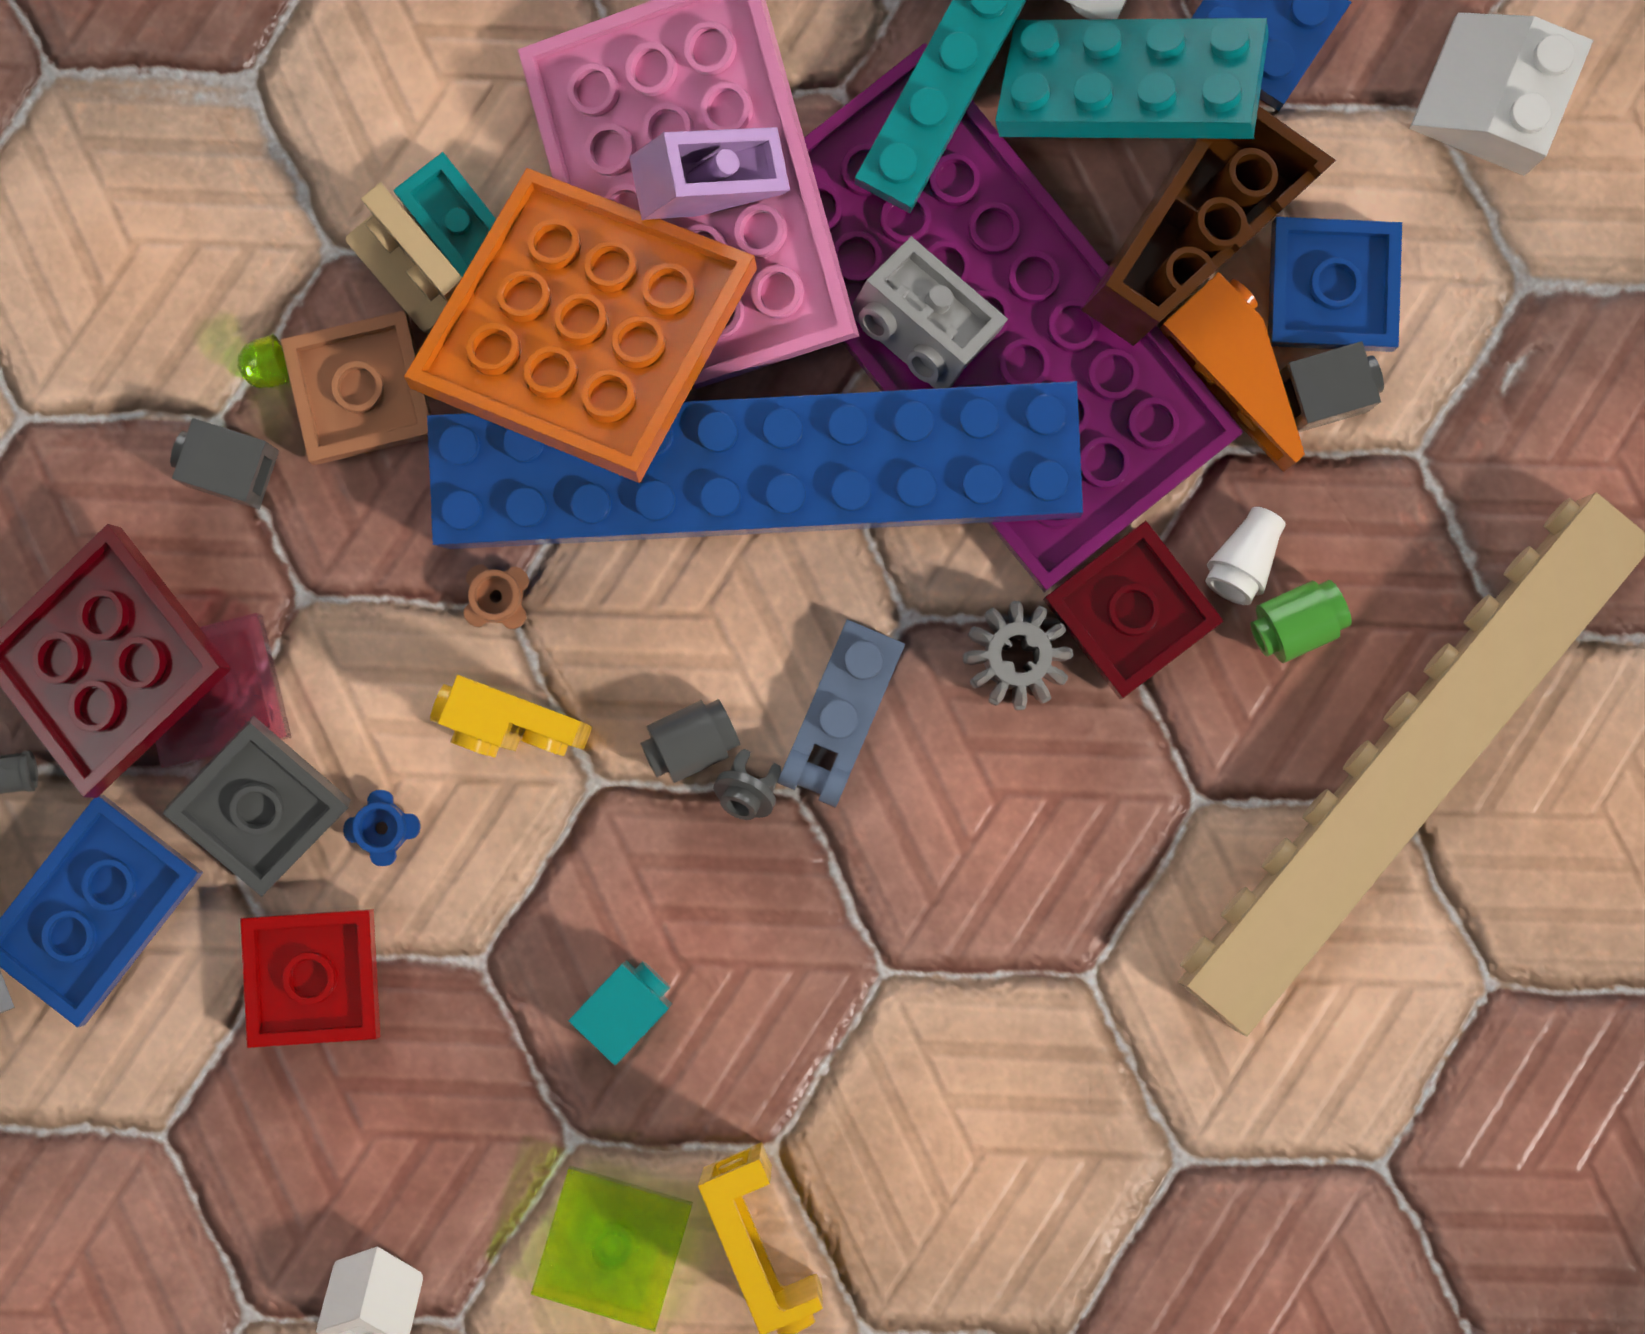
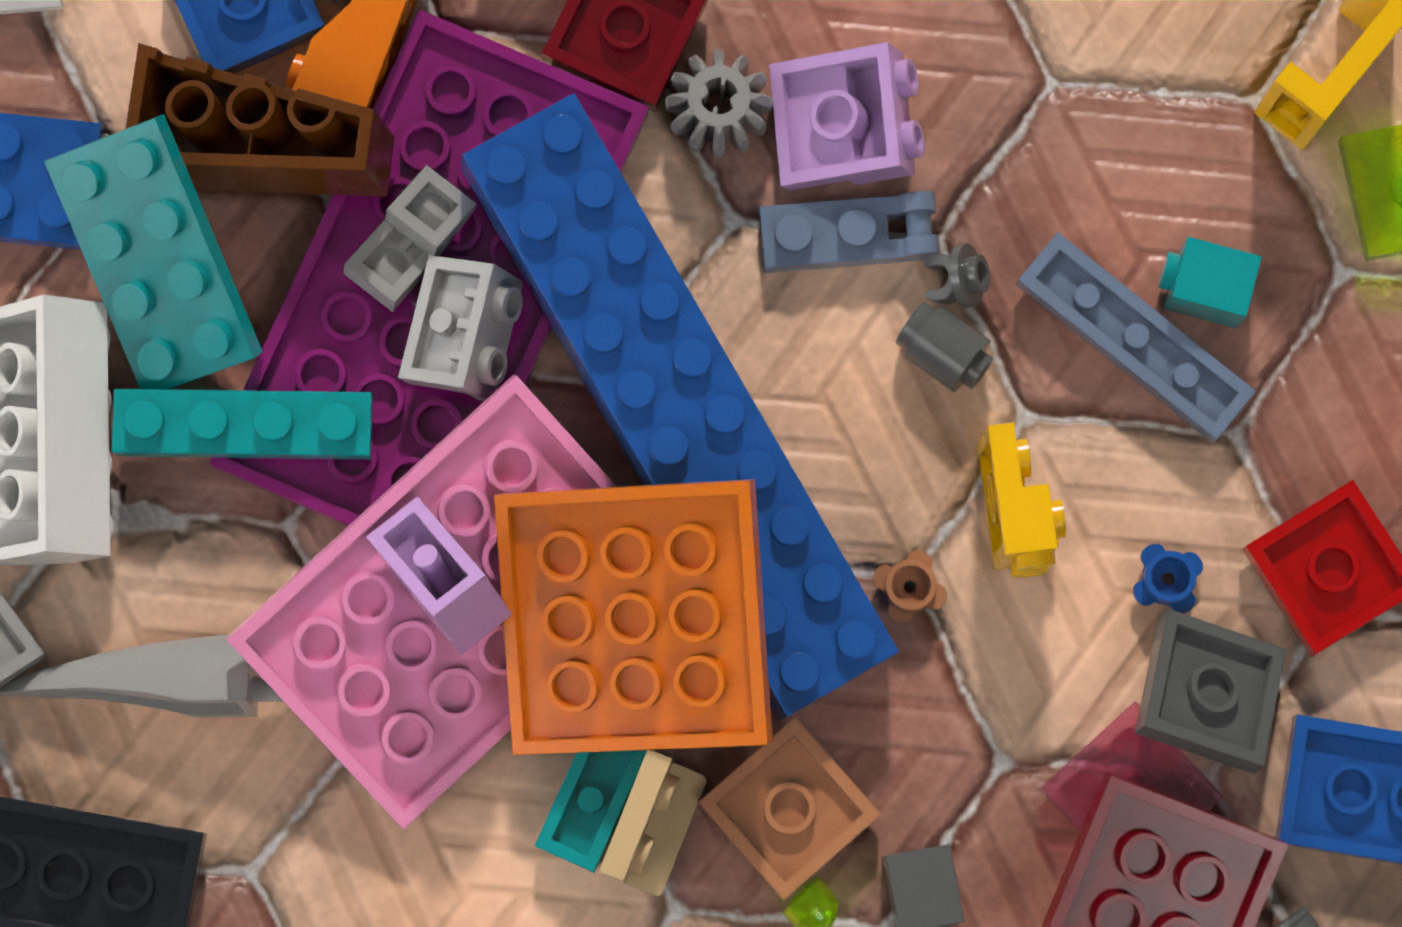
camera: 115 degrees left, 5 degrees down
none -> light grey slope [343,165,477,312]
none -> lavender plate [769,42,925,191]
none -> sand blue plate [1016,232,1256,443]

